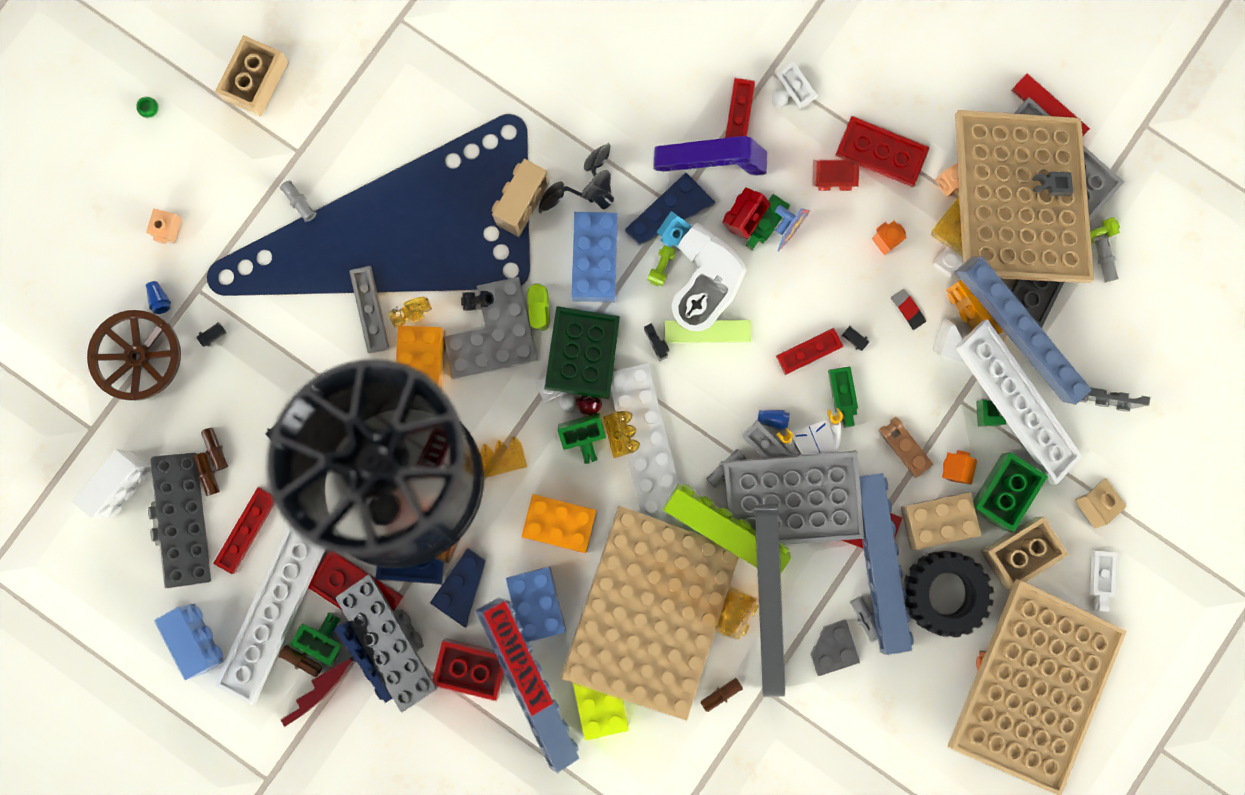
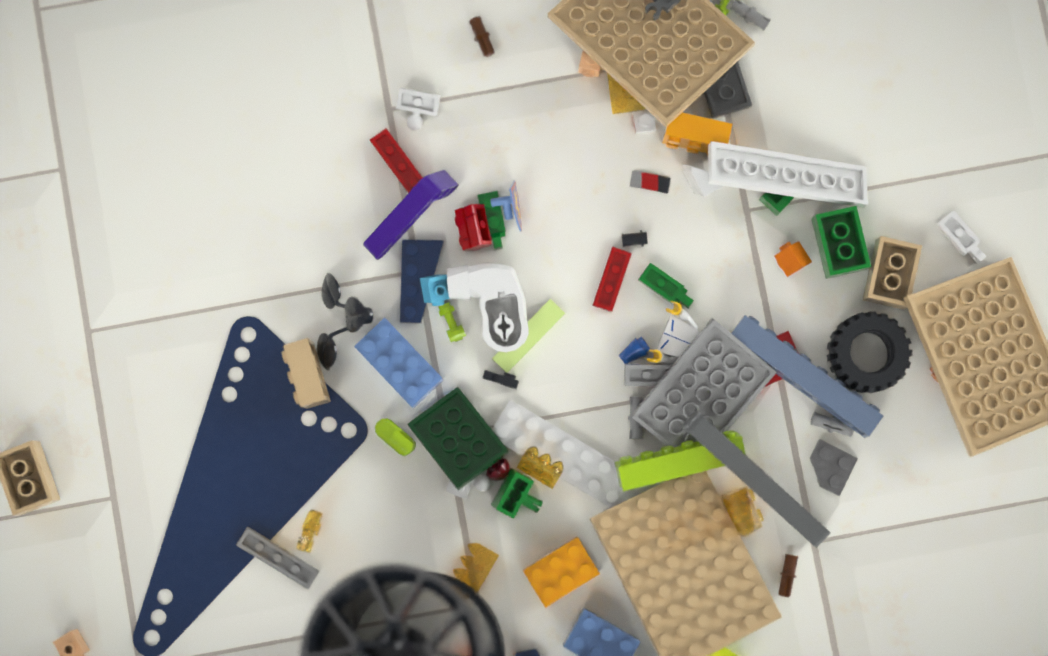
camera: 40 degrees left, 0 degrees up
light grey pin [280,180,316,222] -> none
light orange brick [396,326,445,389] -> none
dark red slope [416,429,449,468] -> none
light grey plate [444,277,537,379] -> none
black bar [461,291,494,311] -> none
clear red piece [812,160,860,191] -> none
red tile [835,116,930,187] -> none
orange brick [872,221,907,255] -> none
medium nougat plate [878,417,934,478] -> none
tan brick [900,492,981,550] -> none
sand blue brick [955,257,1092,405] -> none
tan piece [1075,478,1127,529] -> none
dark grey wing [1079,387,1150,412] -> none
none -> reddish brown axle [469,16,495,57]

